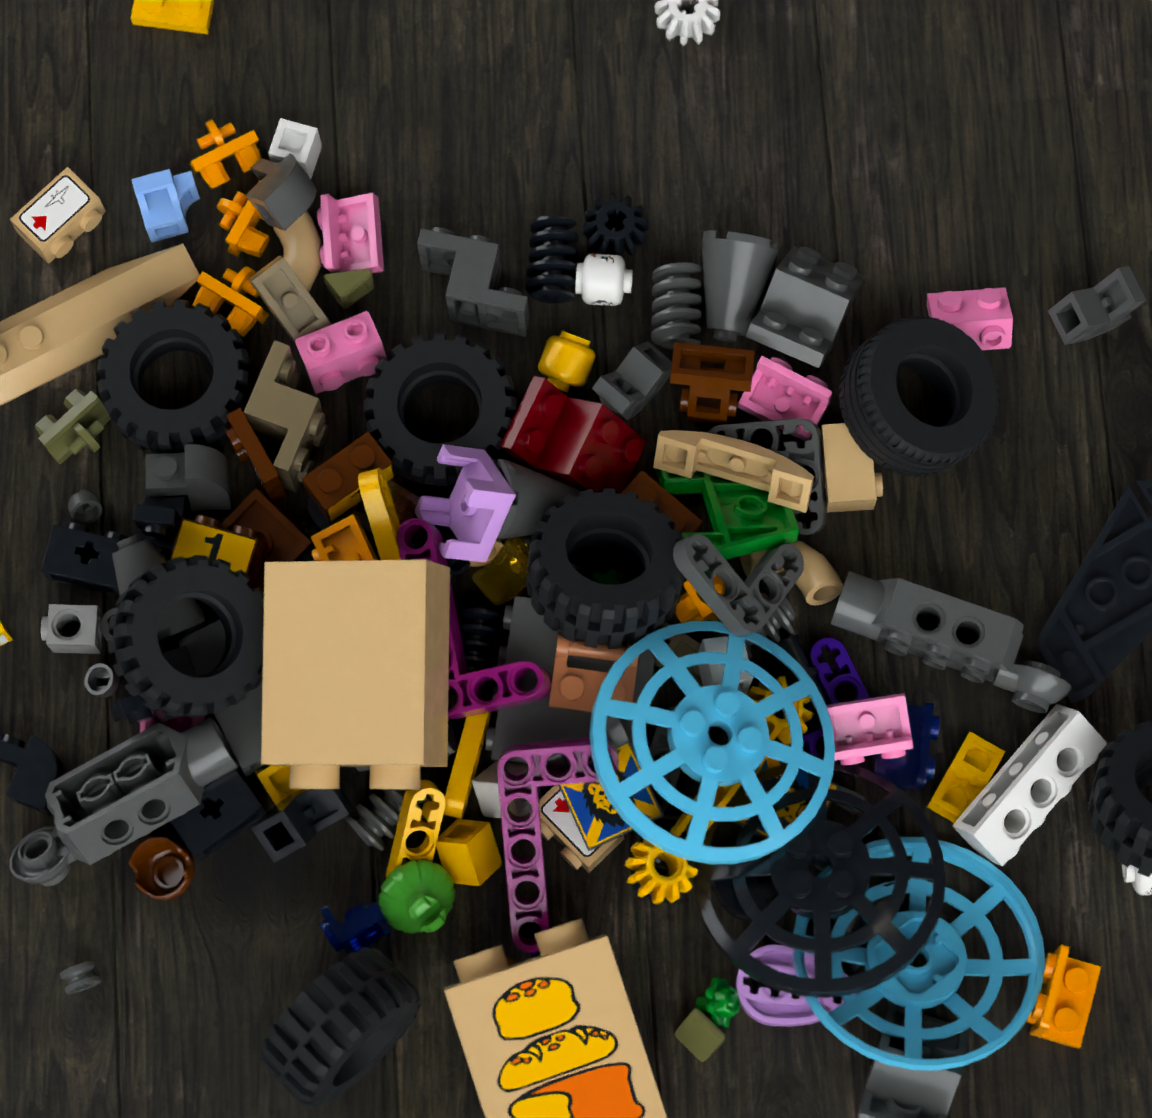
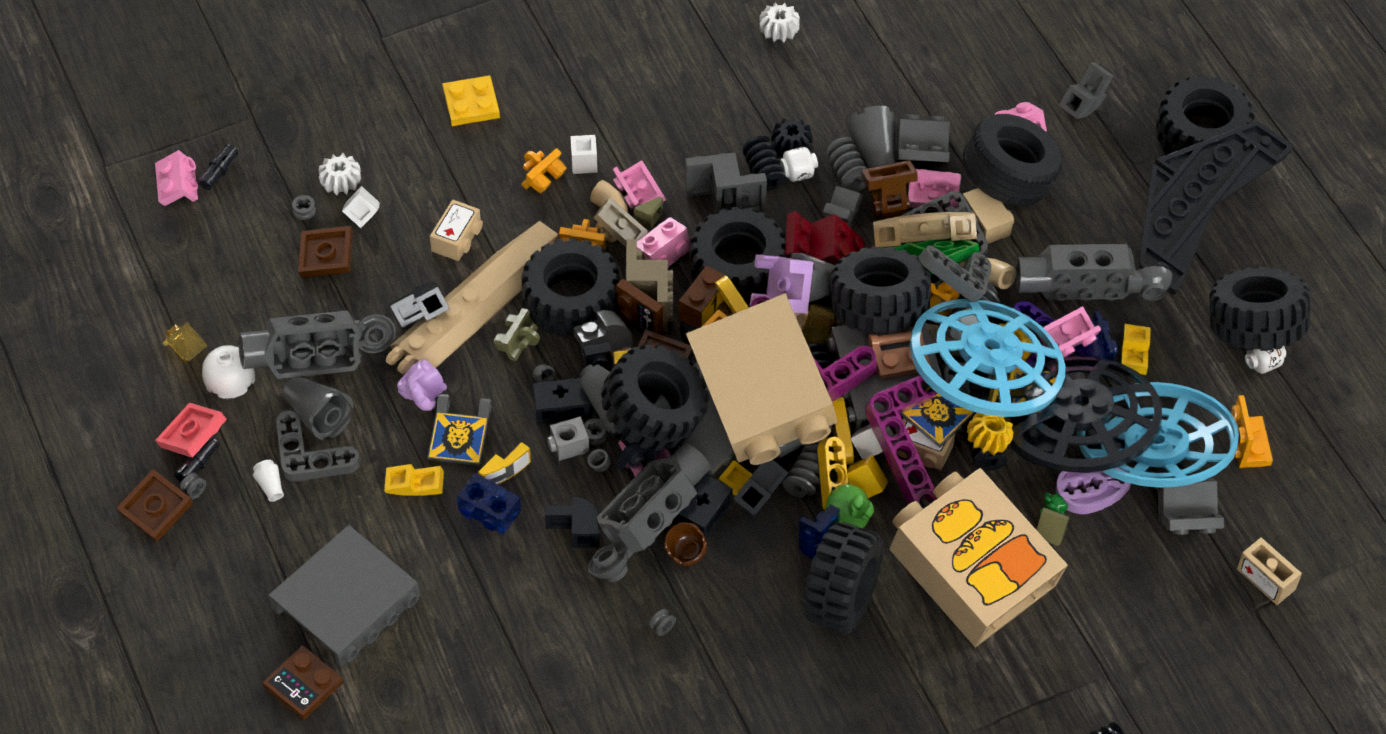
camera: 25 degrees left, 20 degrees down
light blue brick [131,169,200,243] -> none
light orange hips [216,180,270,258] -> none
dark grey brick [246,154,317,231] -> none
yellow head [538,331,595,392] -> none
white brick [952,704,1107,867] -> none

